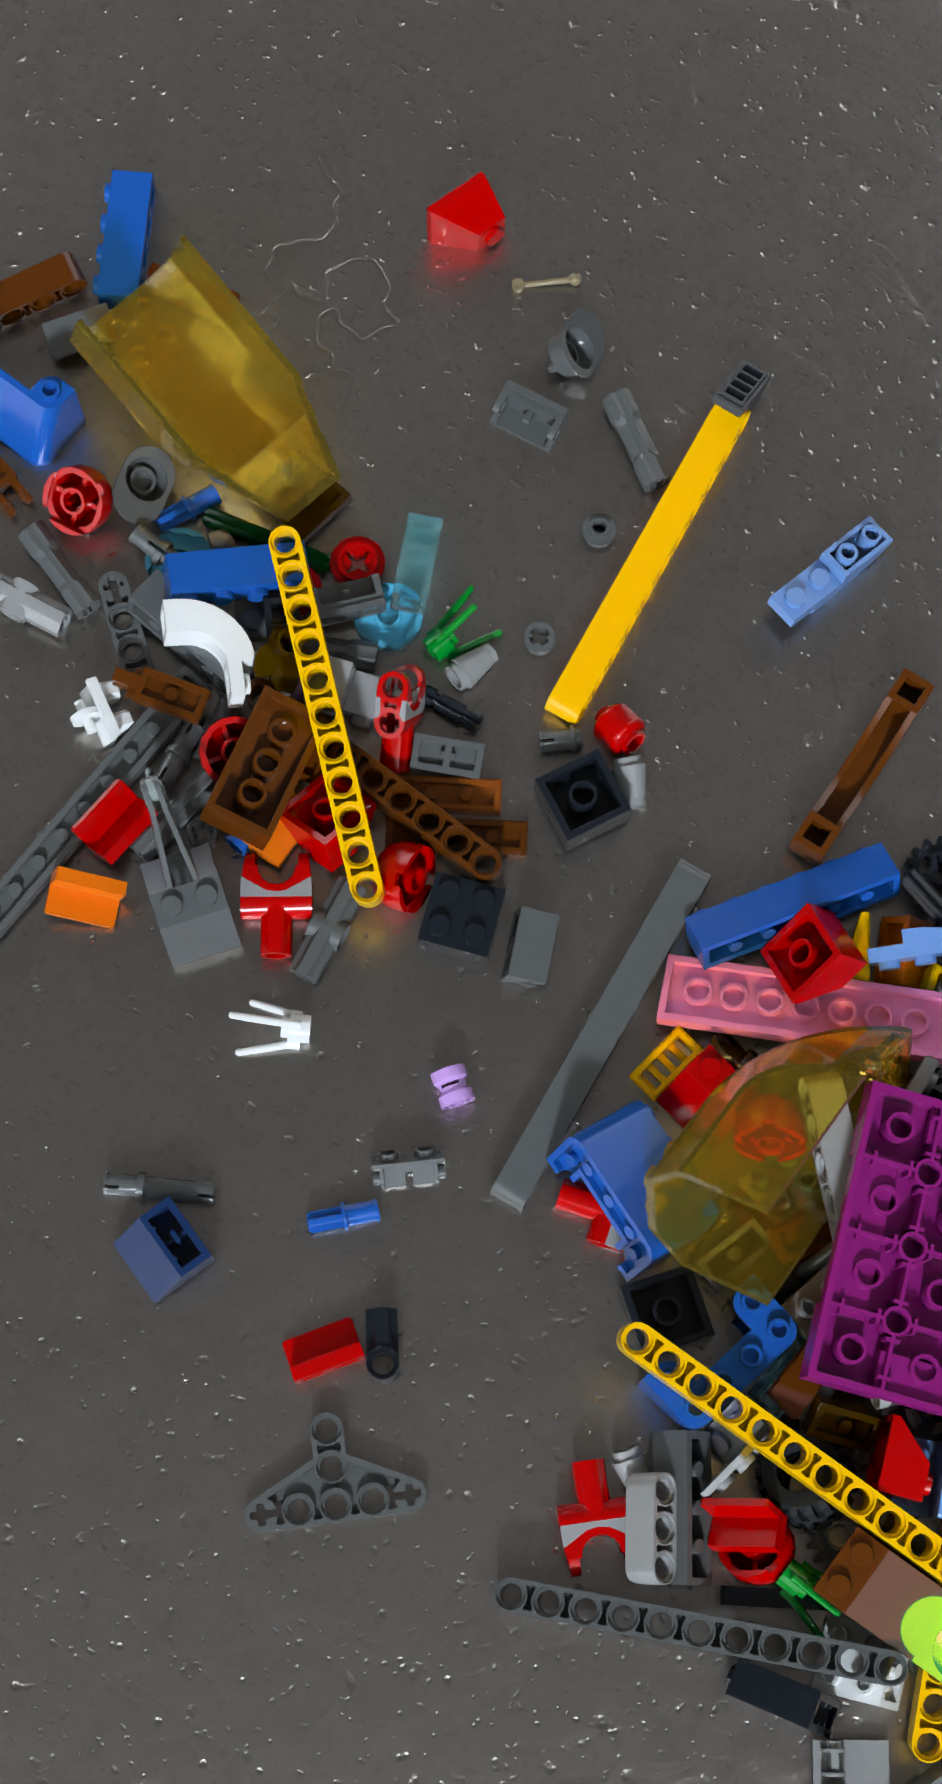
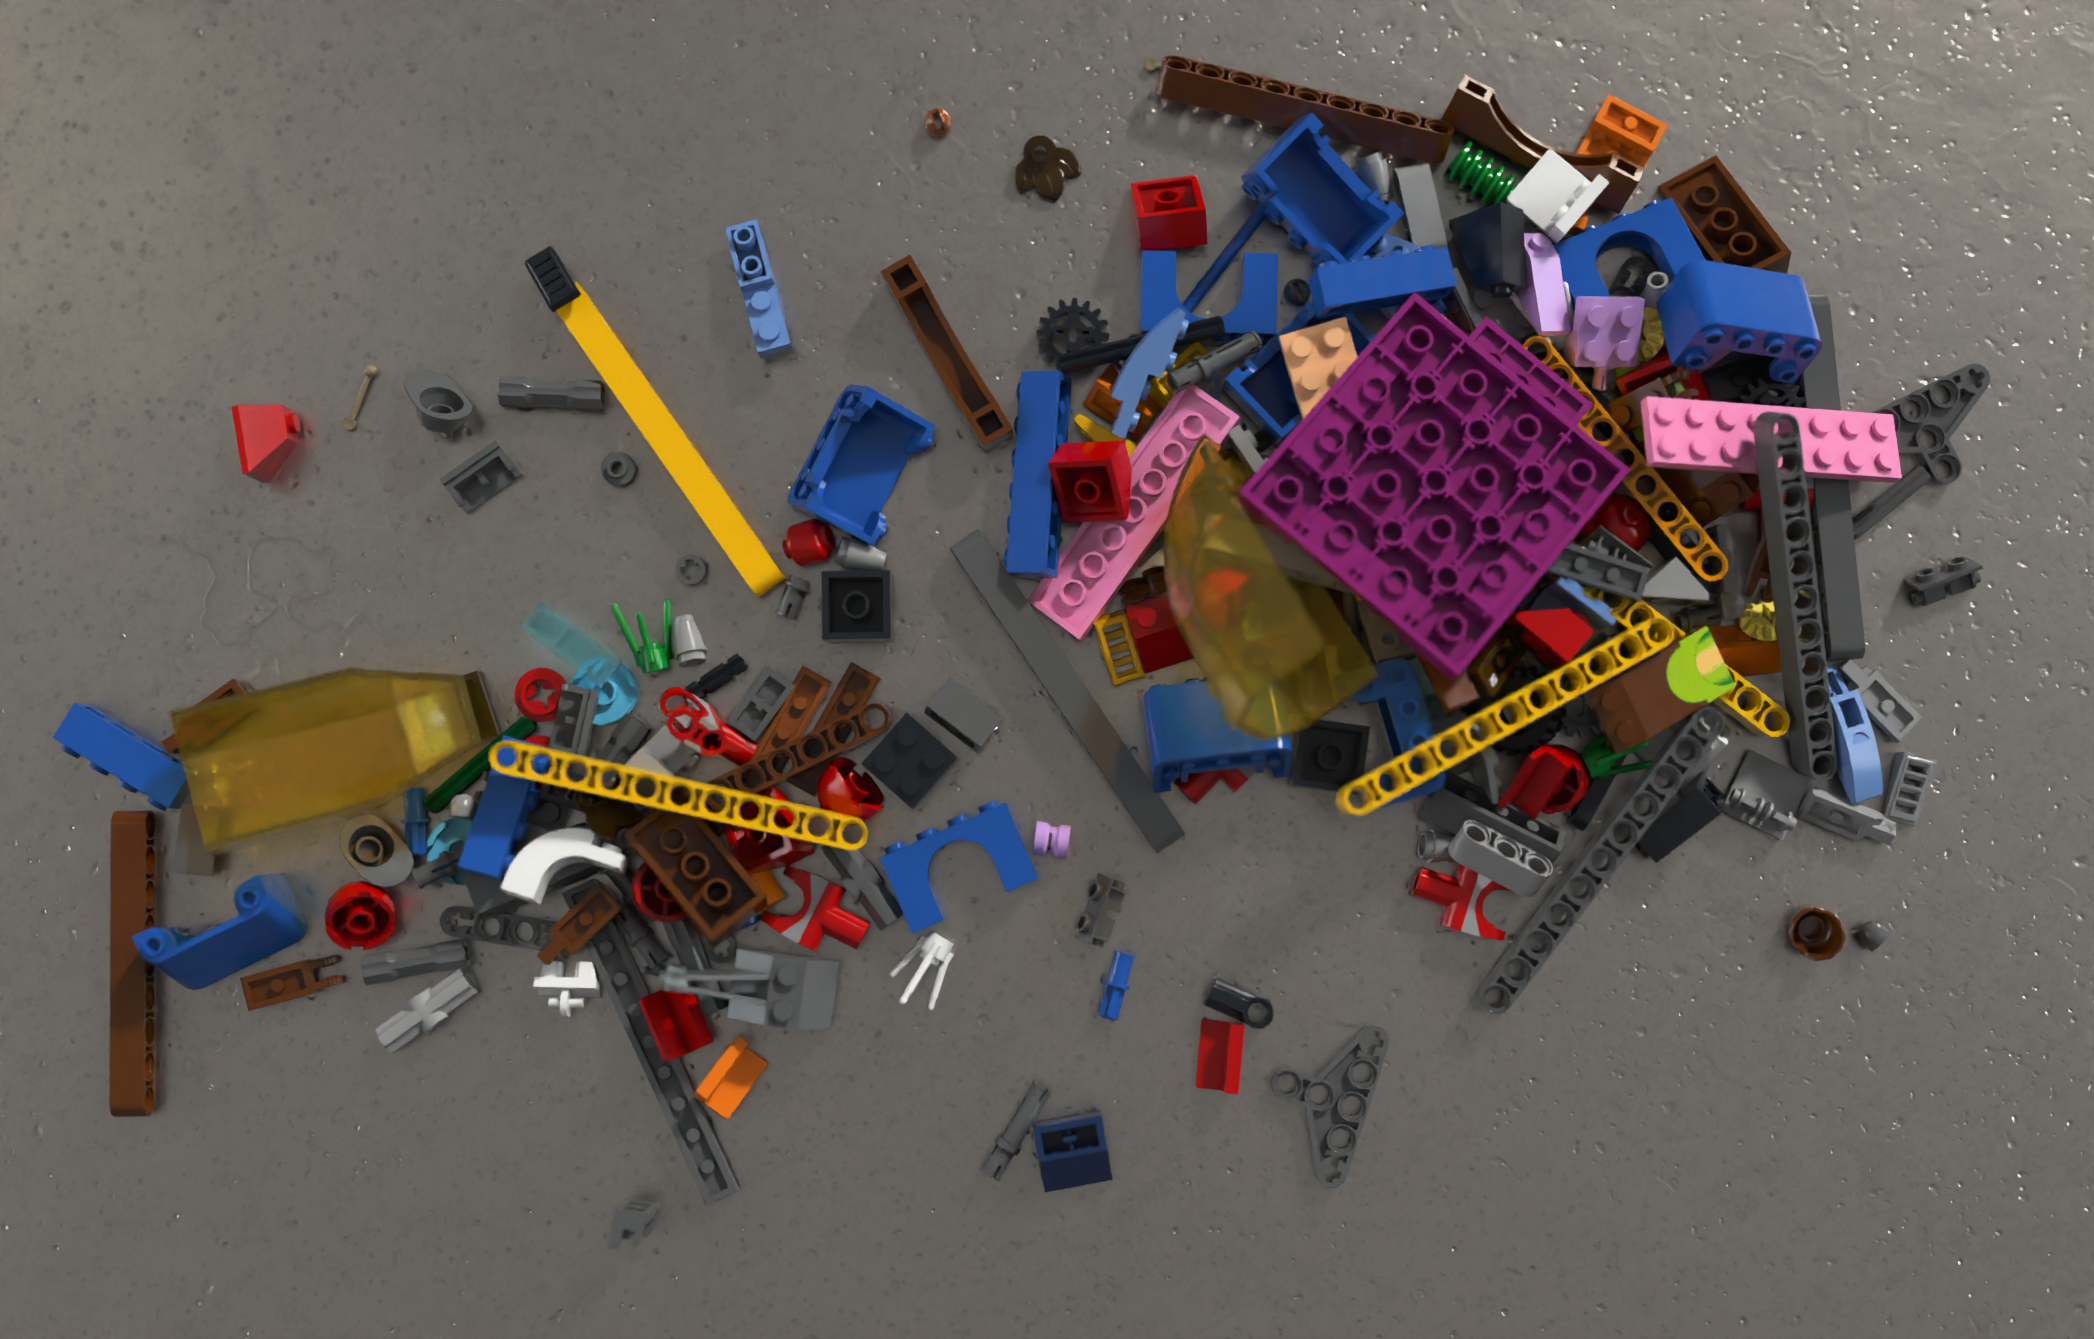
camera: 65 degrees left, 10 degrees up
none -> blue windscreen [788,384,935,546]
none -> blue arch [879,799,1038,934]

